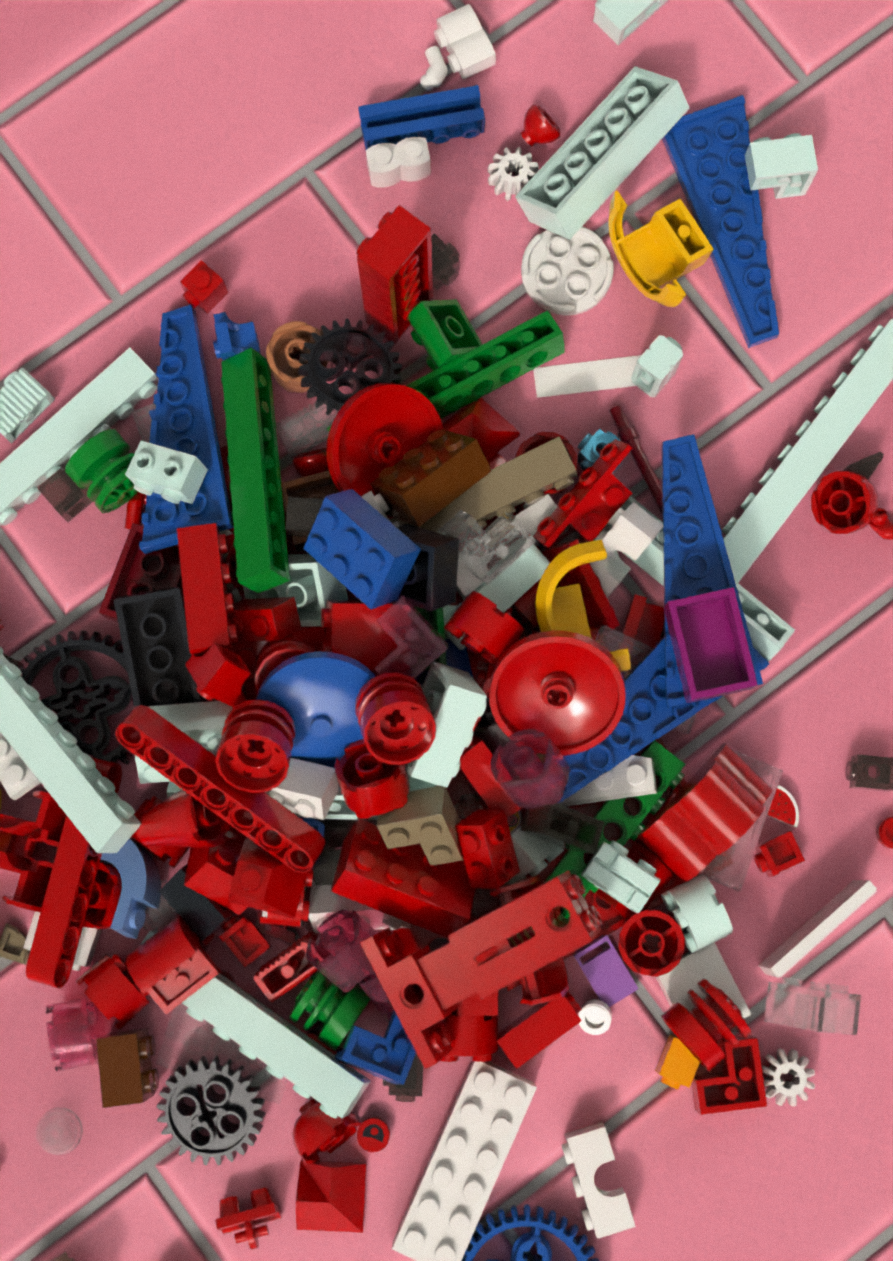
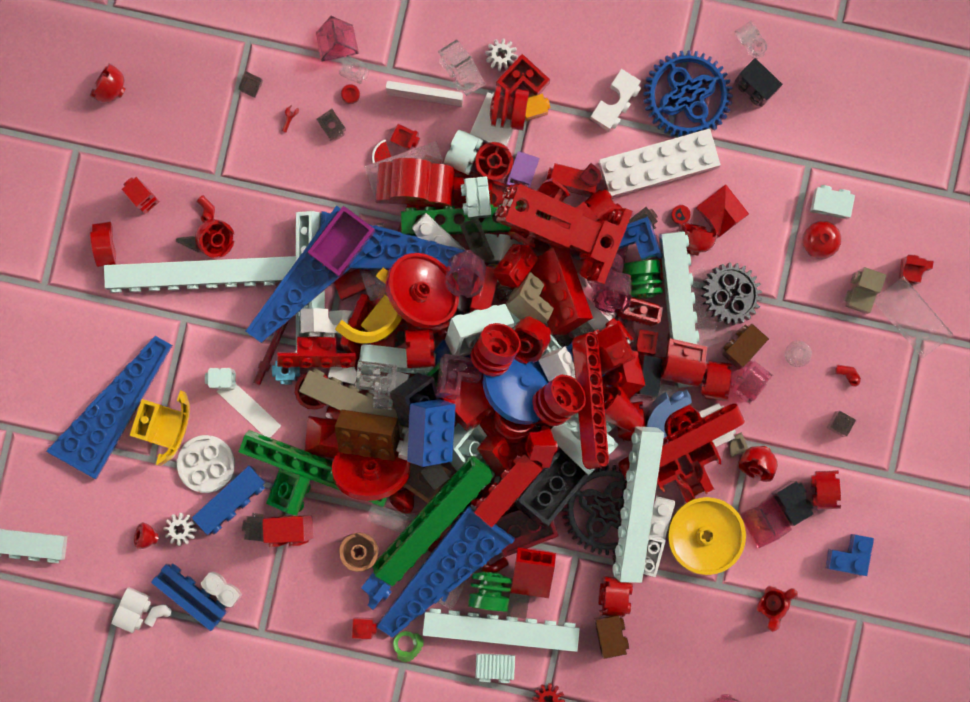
camera: 135 degrees left, 5 degrees up
light aqua brick [125,441,208,504] -> none
red hips [215,1187,282,1250] -> none
black gear [298,319,402,415] -> none
light aqua brick [515,66,690,240] -> none
white tile [579,999,612,1035] -> none
light aqua brick [745,133,818,199] -> none
none -> blue brick [192,466,266,535]
none -> bright green piece [393,631,424,662]
none -> red brick [511,547,556,598]
none -> dark red tile [578,163,602,187]

